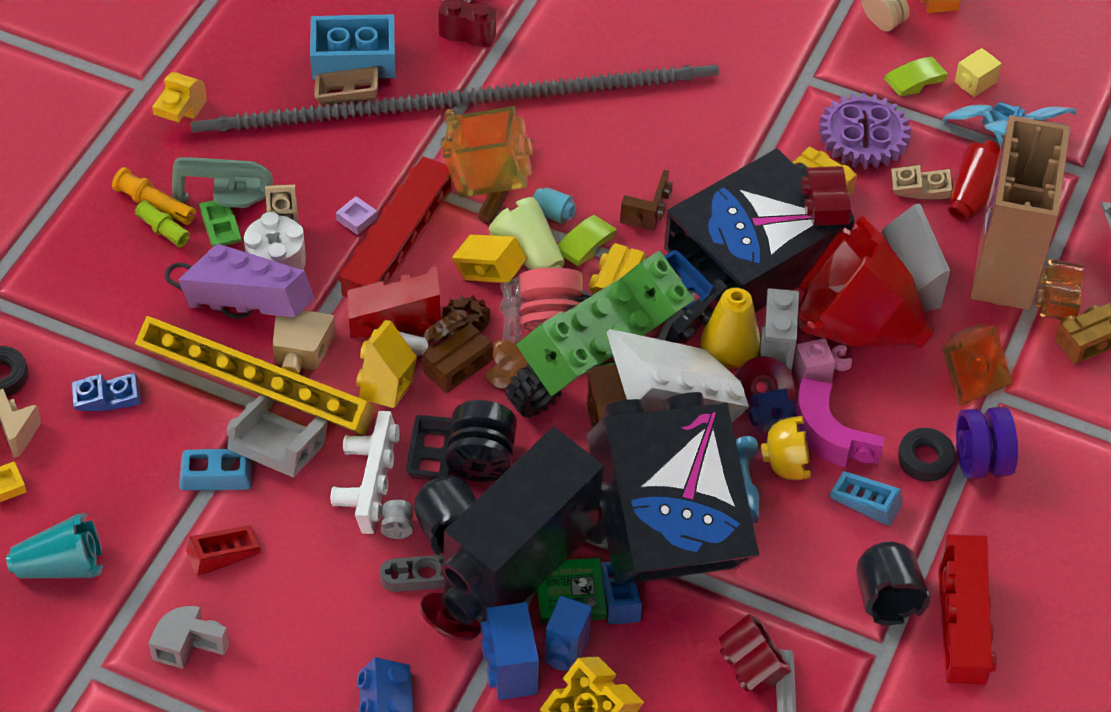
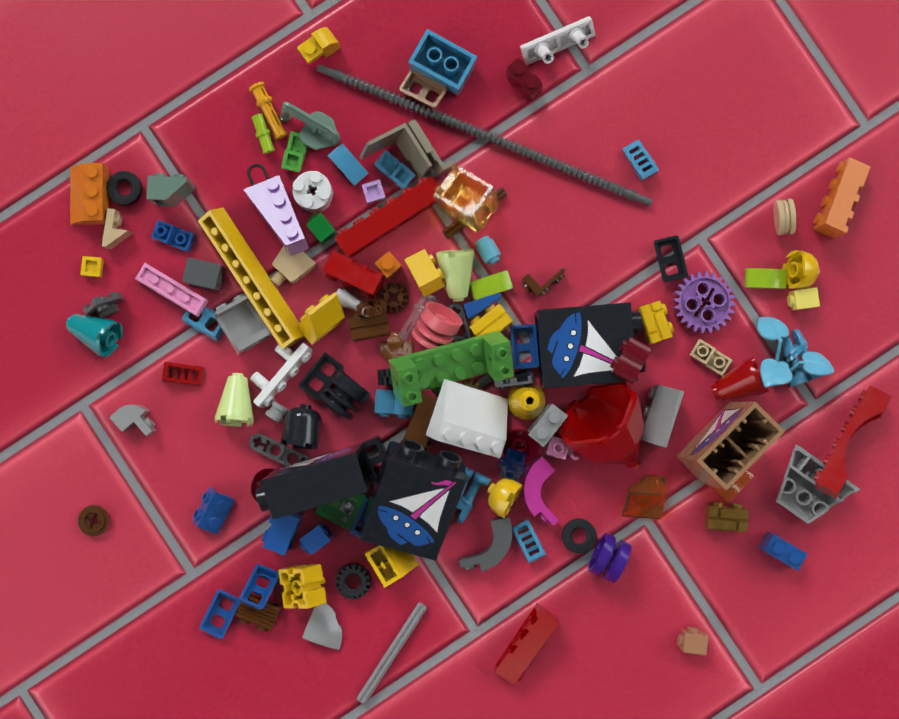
camera: 30 degrees right, 35 degrees up
tan slope [265,184,299,224] -> none
dark red brick [718,614,792,695] -> none
black cylinder [856,541,931,626] -> none
none -> dark grey plate [83,292,126,319]
none -> bright pink tile [135,263,209,317]
none -> sand green slope [146,173,196,207]
none -> dark grey piece [182,258,226,292]
none -> yellowish green cone [214,373,254,427]
none -> green brick [306,213,337,245]
none -> dark azure slope [327,143,368,186]
none -> black tyre [335,563,371,600]
none -> dark tan piece [359,120,457,180]
none -> yellow slope [365,545,419,588]
none -> dark azure slope [373,150,415,189]
none -> orange brick [374,251,402,280]
none -> dark azure brick [374,389,414,419]
none -> dark grey arch [459,515,512,571]
none -> blue slope [463,292,501,320]
none -> dark azure slope [622,139,659,182]
none -> black piece [654,235,688,282]
none -> yellow cylinder [782,250,820,289]

